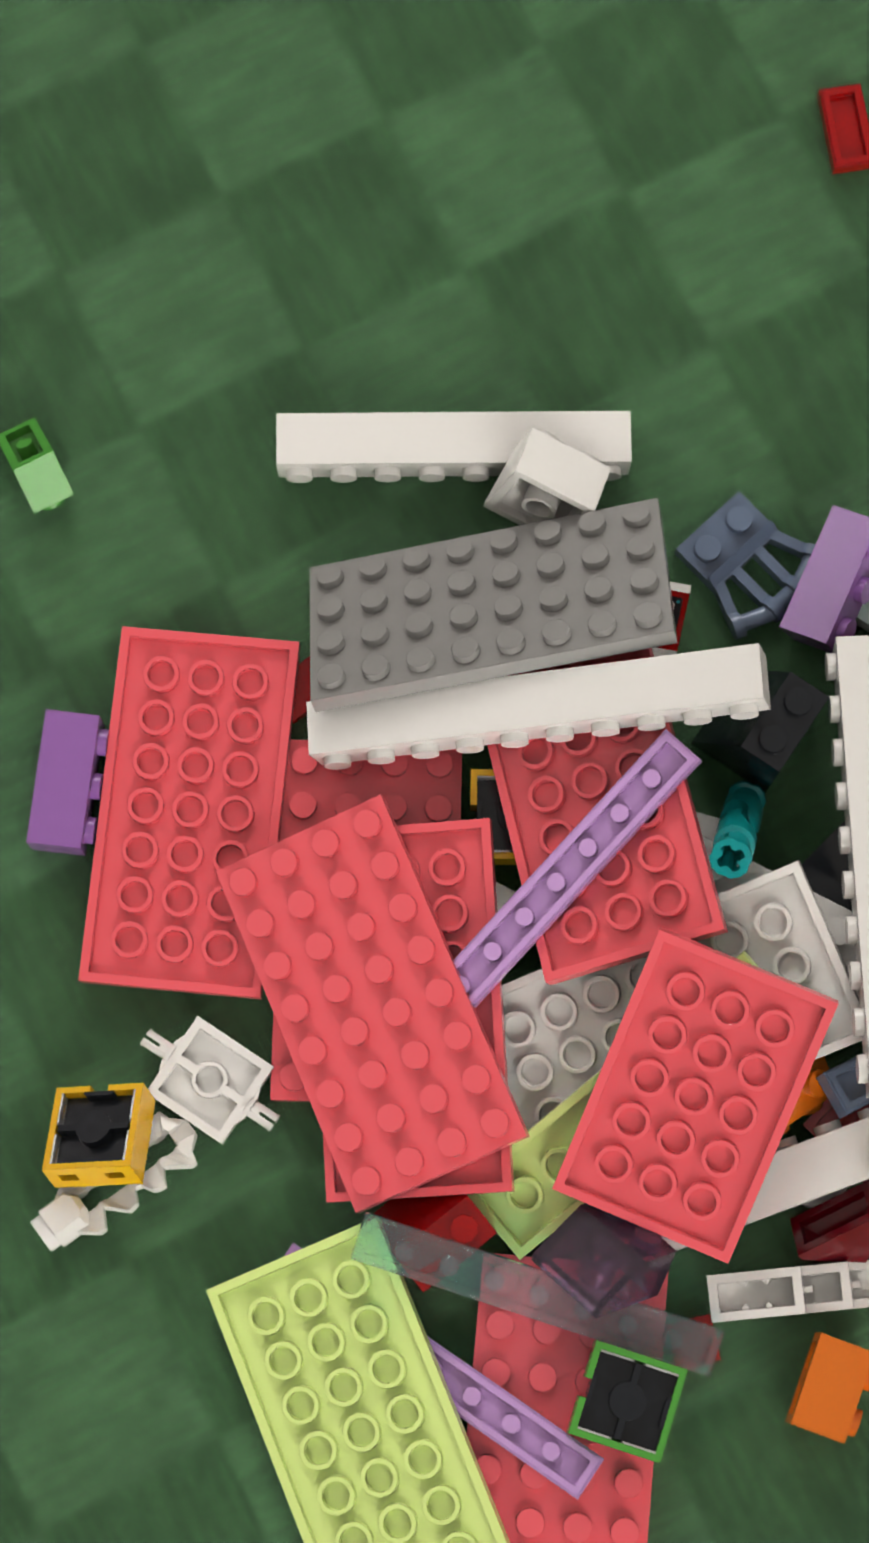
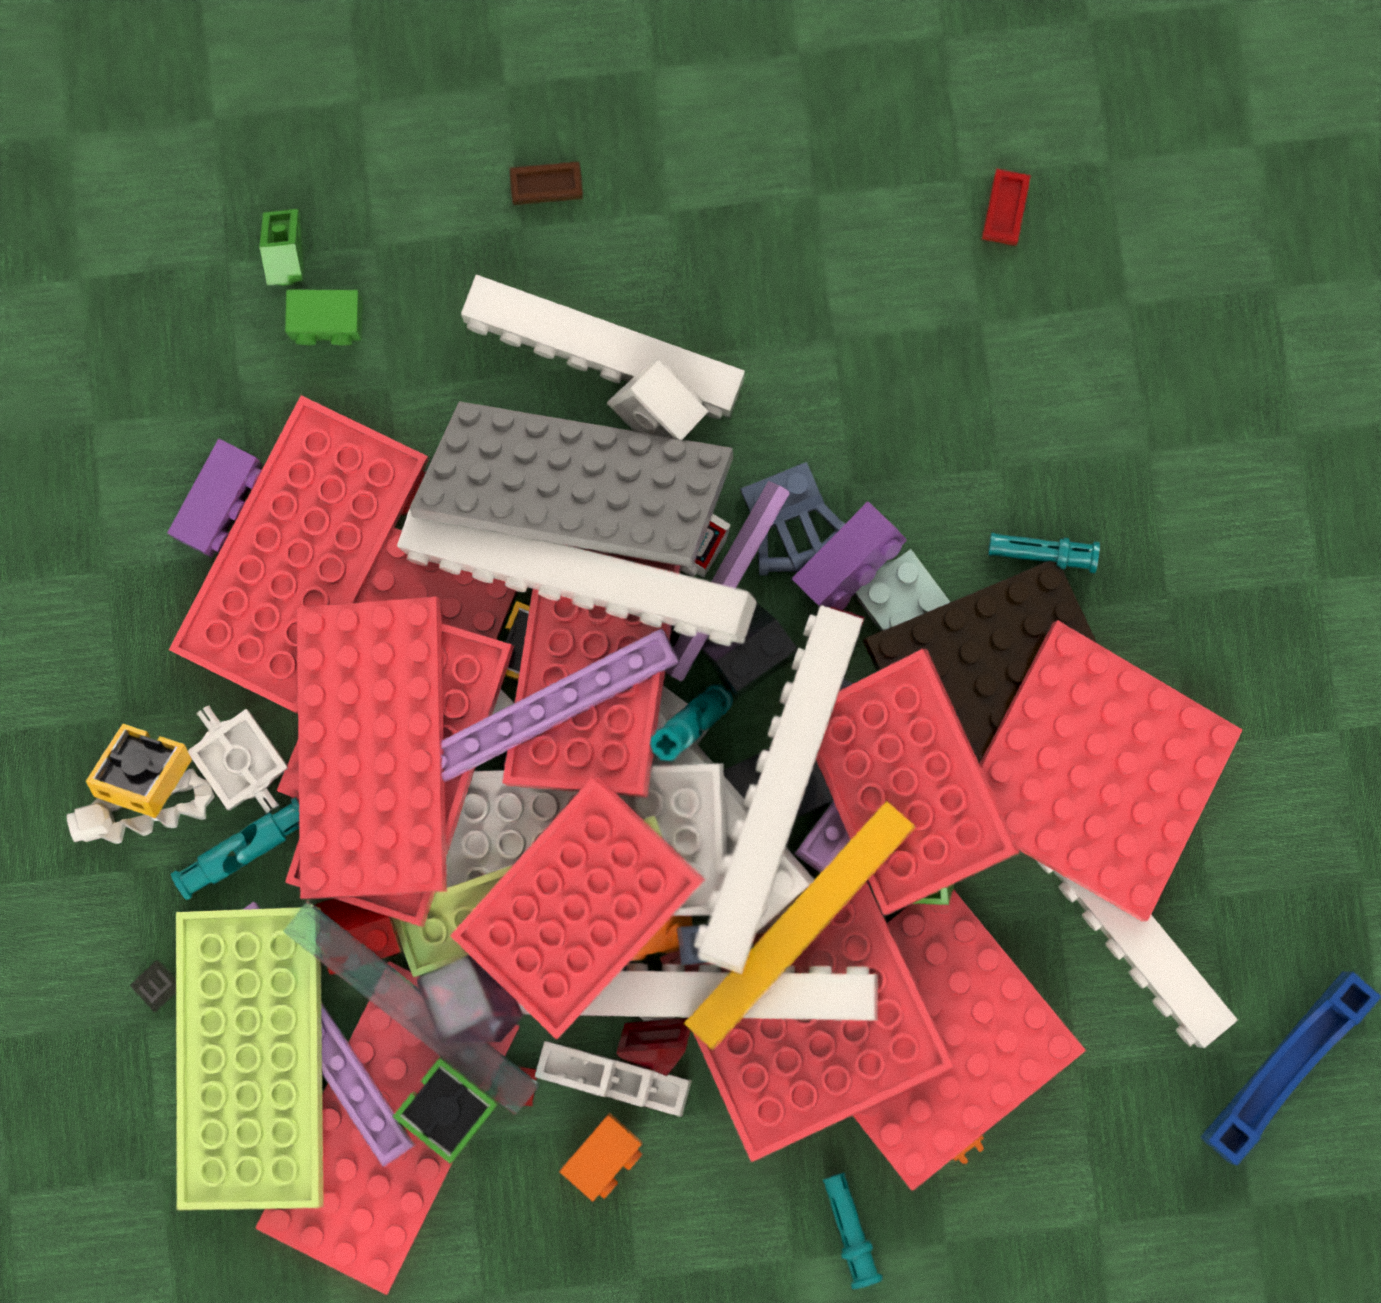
camera: 25 degrees right, 5 degrees up
none -> clear smoke tile [130,960,176,1012]
none -> teal piece [171,797,299,900]
none -> bright green brick [285,290,362,346]
none -> reddish brown tile [509,161,583,205]
none -> lavender tile [665,481,790,681]

